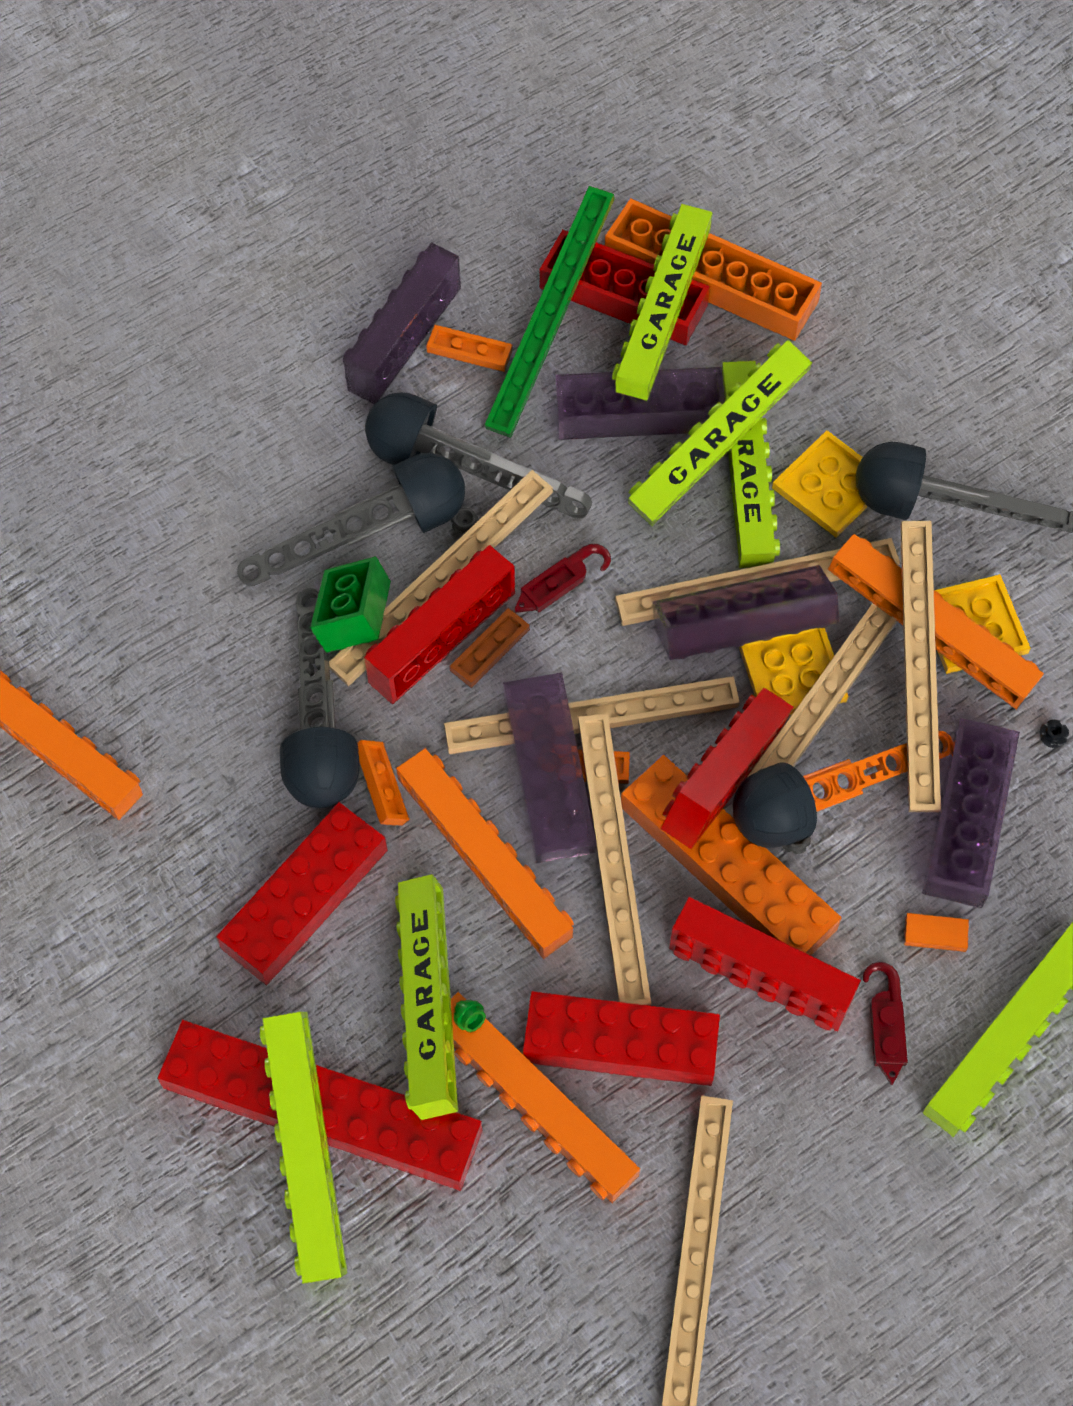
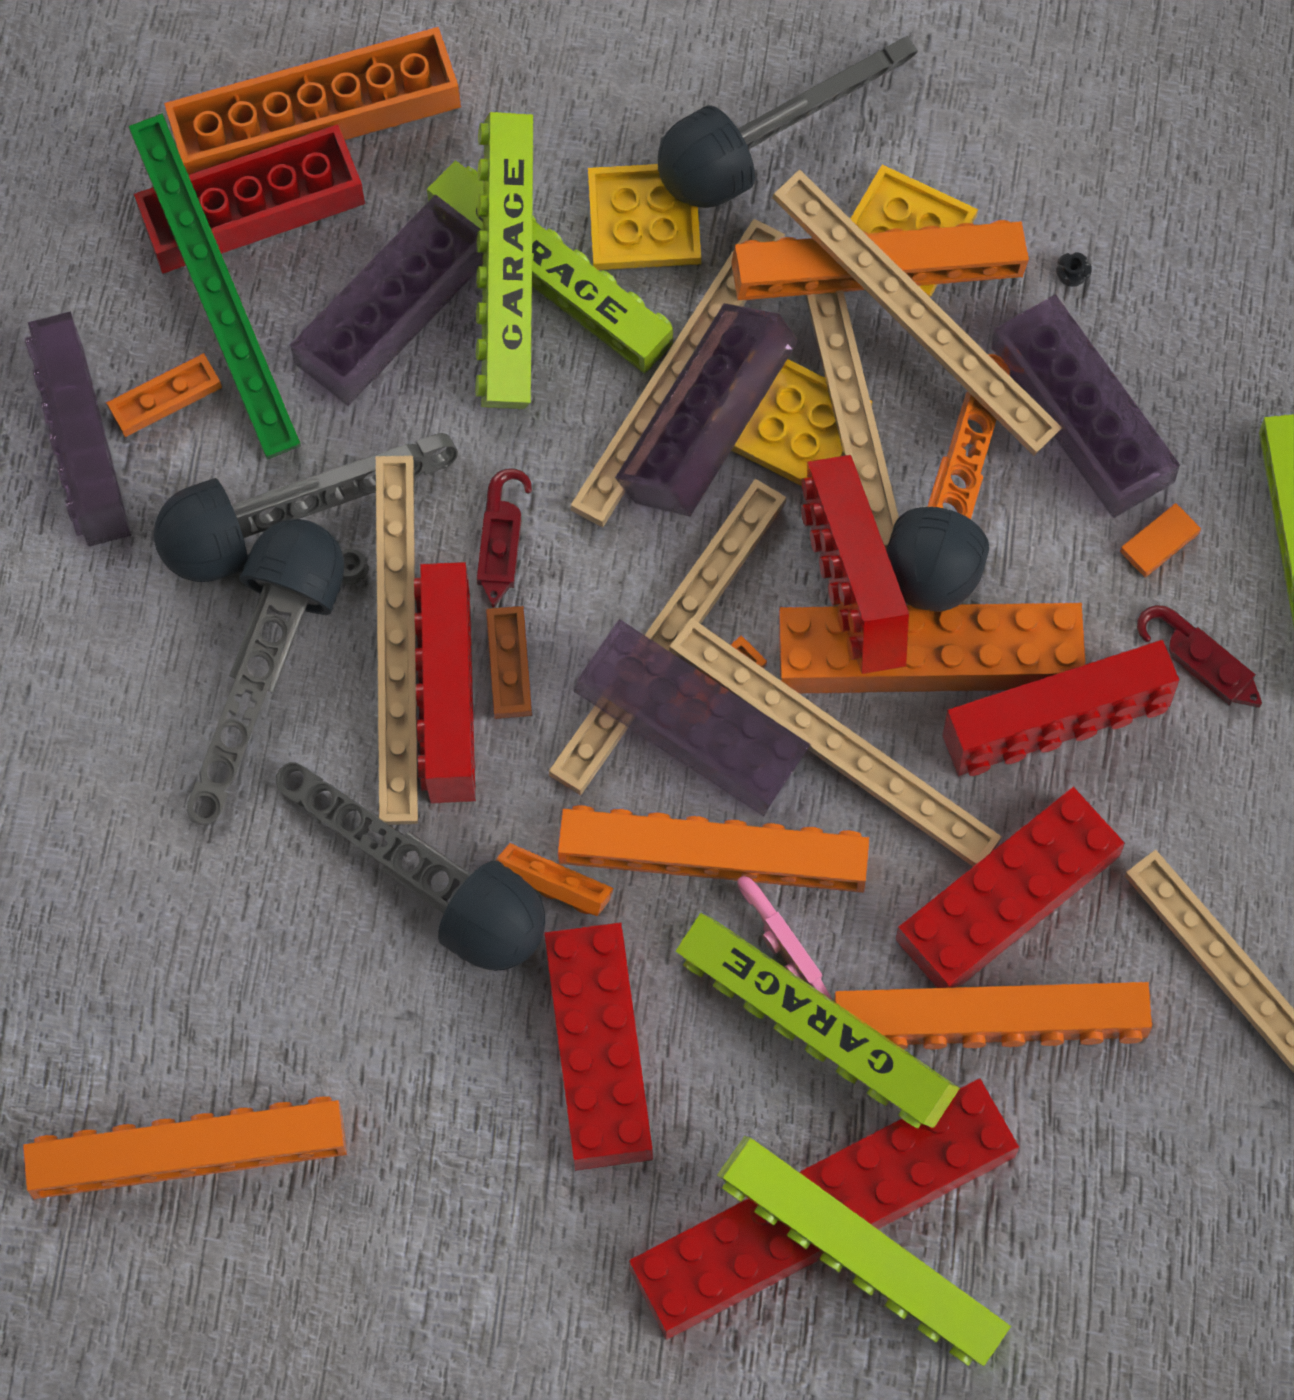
camera: 45 degrees left, 5 degrees up
green brick [310,556,391,653] -> none
green plate [453,1000,486,1032] -> none
lime brick [612,204,713,401] -> none
none -> bright pink plate [737,876,832,1000]

